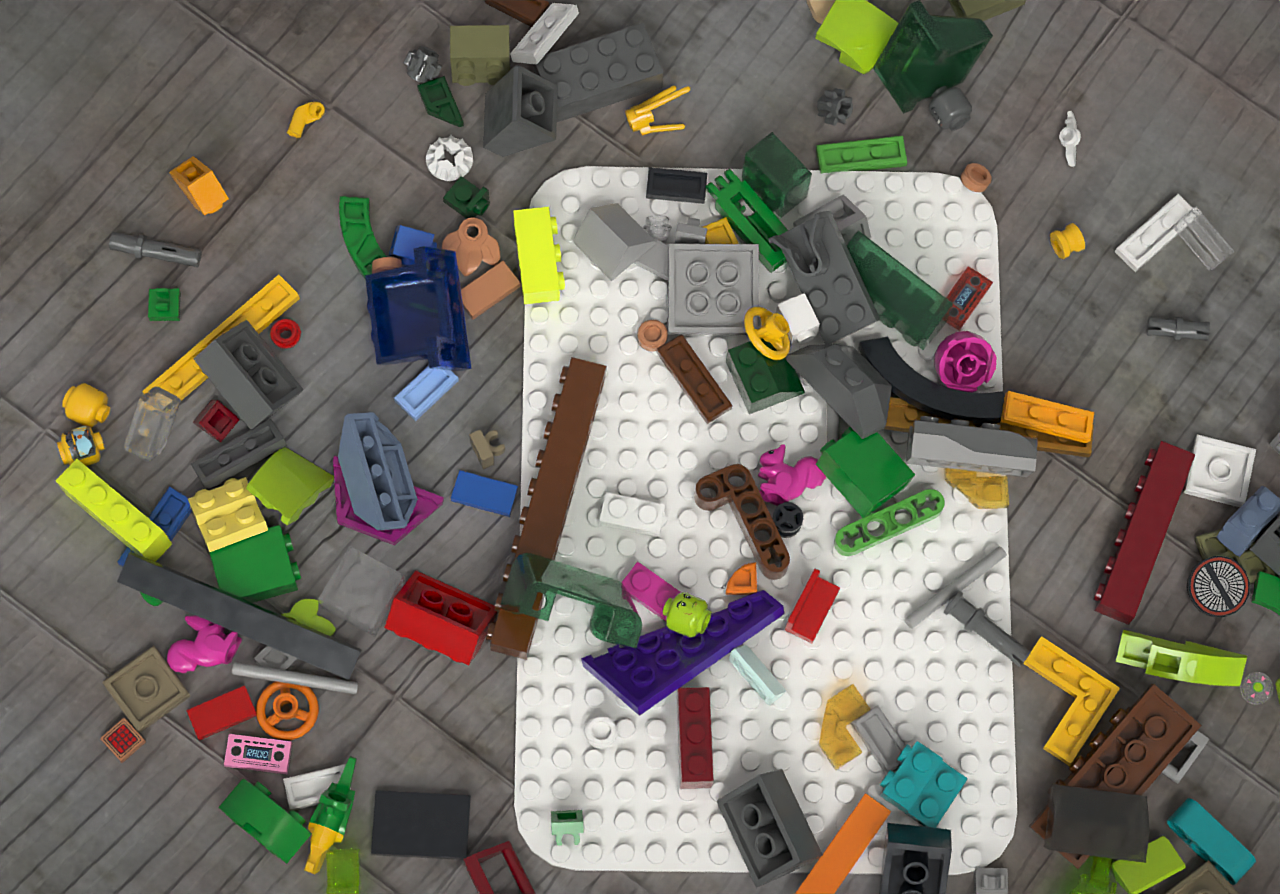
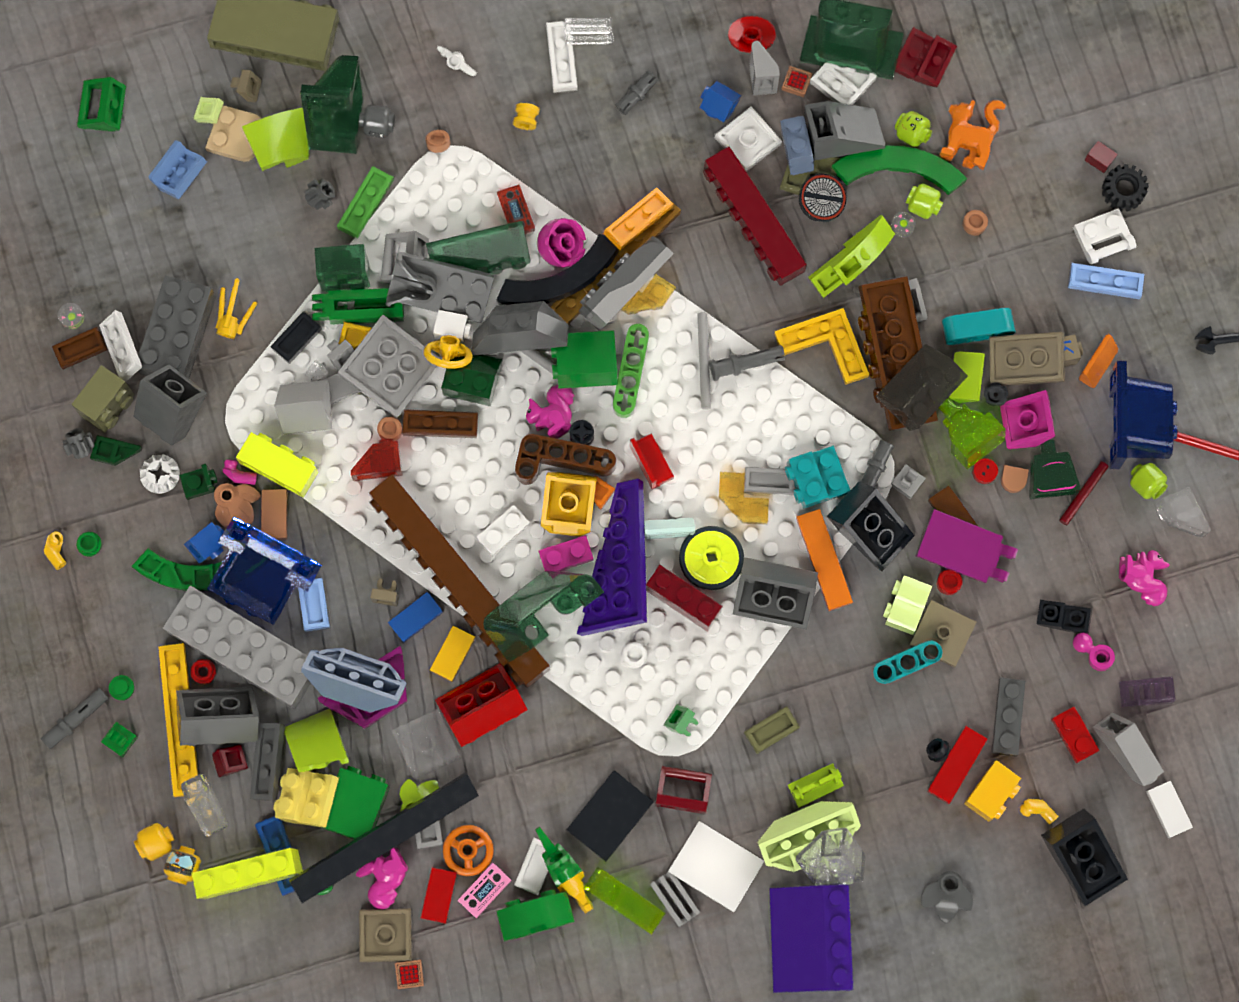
camera: 50 degrees left, 5 degrees up
light orange slope [169,156,229,216] -> none
light grey bar [232,662,358,694] -> none
nougat tile [372,257,402,279] -> none
lime head [663,592,711,638] -> none
none -> green plate [76,532,102,557]
none -> green plate [109,675,135,701]
none -> light grey brick [163,586,311,710]
none -> dark pink arm [222,459,257,485]
none -> clear red slope [351,439,403,481]
none -> yellow tile [430,626,475,682]
none -> yellow slope [541,471,597,537]
none -> neon yellow wheel [679,526,744,590]
none -> blue brick [699,81,742,122]
none -> dark grey pin [861,440,894,487]

